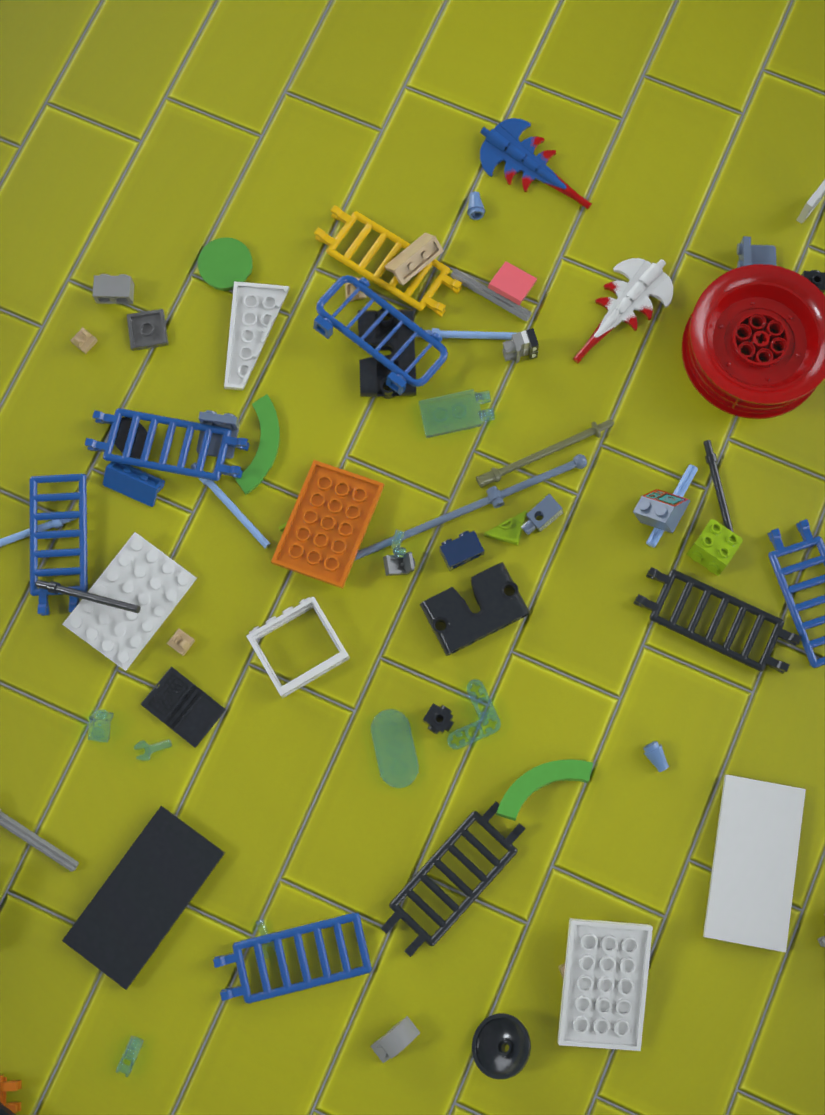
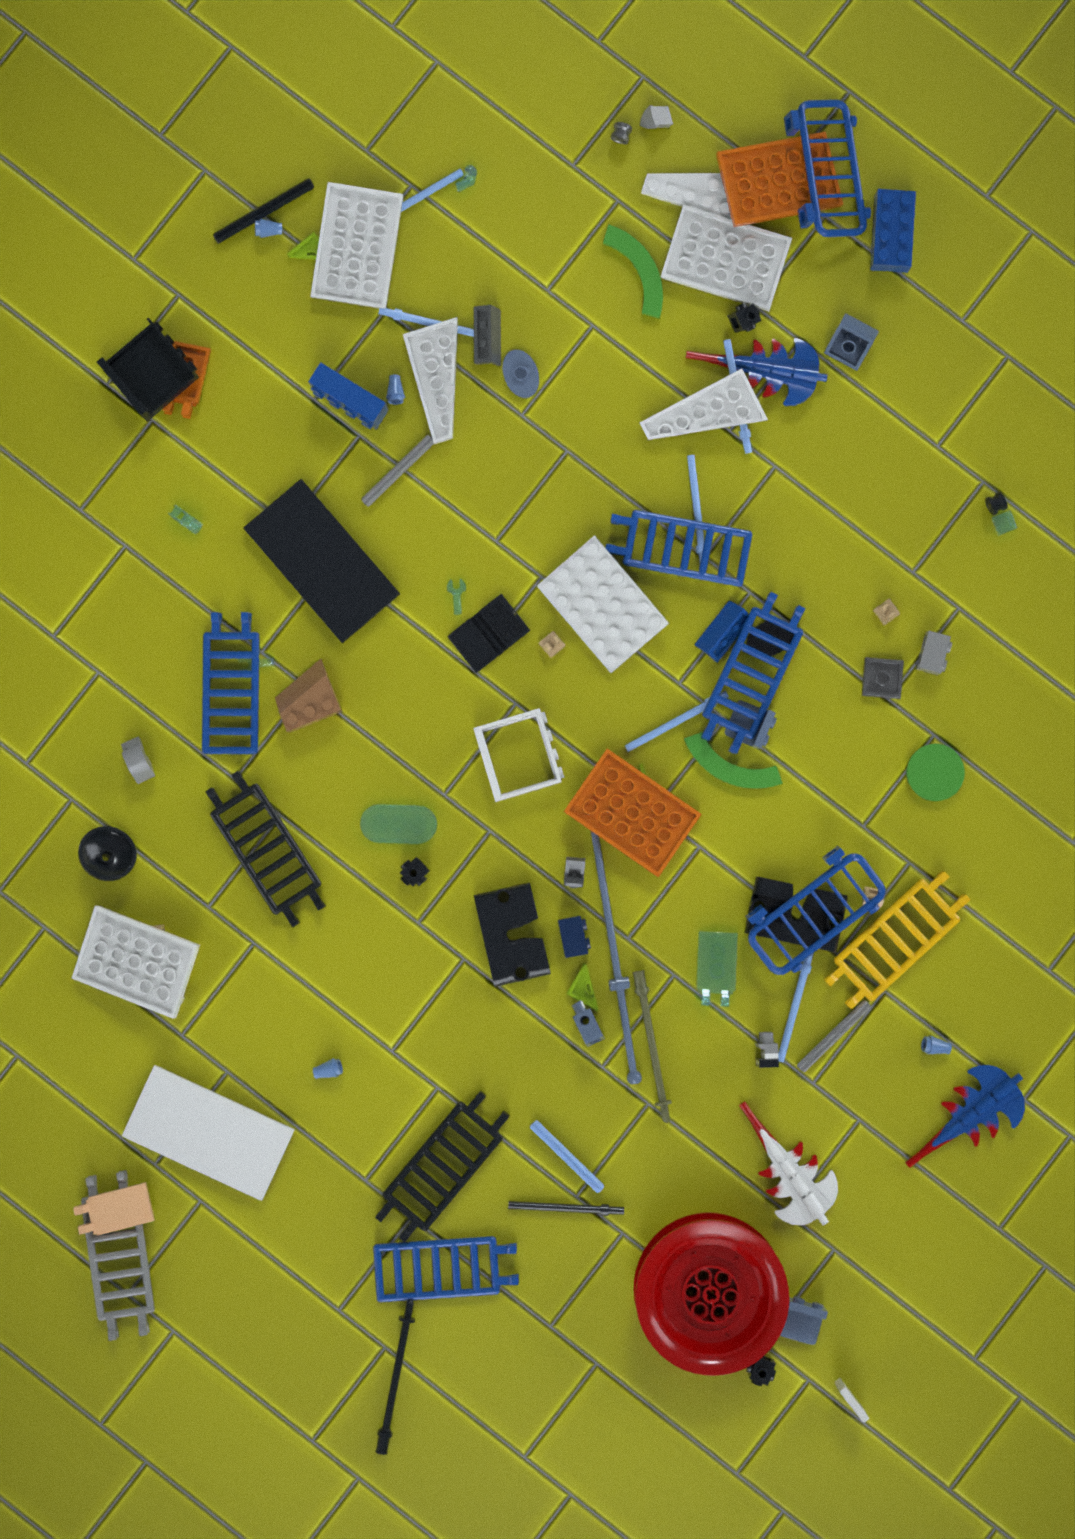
camera: 105 degrees right, 10 degrees up
black bar [35,580,141,614] -> none
clear light blue bracket [88,710,114,742] -> none
white wing [224,281,289,390] -> none
tan panel [385,233,444,285] -> none
clear light blue arm [391,529,406,558] -> none
clear light blue beam [447,679,501,750] -> none
coral tile [488,261,537,306] -> none
bright green tile [496,759,593,821] -> none
sand blue slope [633,489,690,533] -> none
lime bracket [686,519,743,576] -> none
none -> medium nougat wedge [275,659,343,733]

